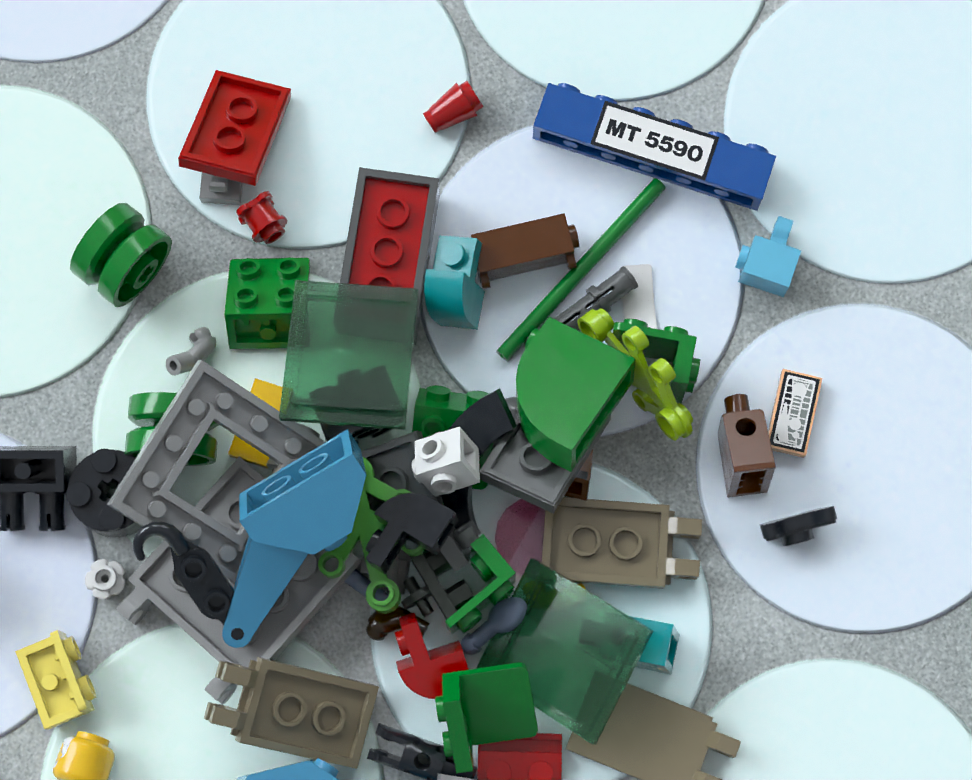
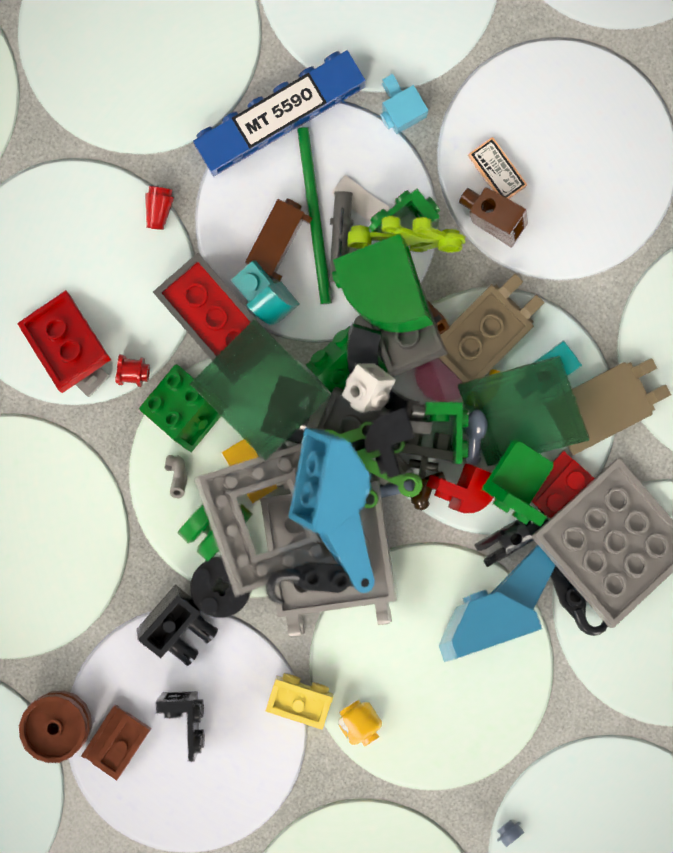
camera: 45 degrees left, 10 degrees up
green wheel [70,203,172,307] -> none
white plate [85,559,126,600] -> none
dark tan tile [204,657,379,769] -> none
black piece [759,506,837,546] -> none

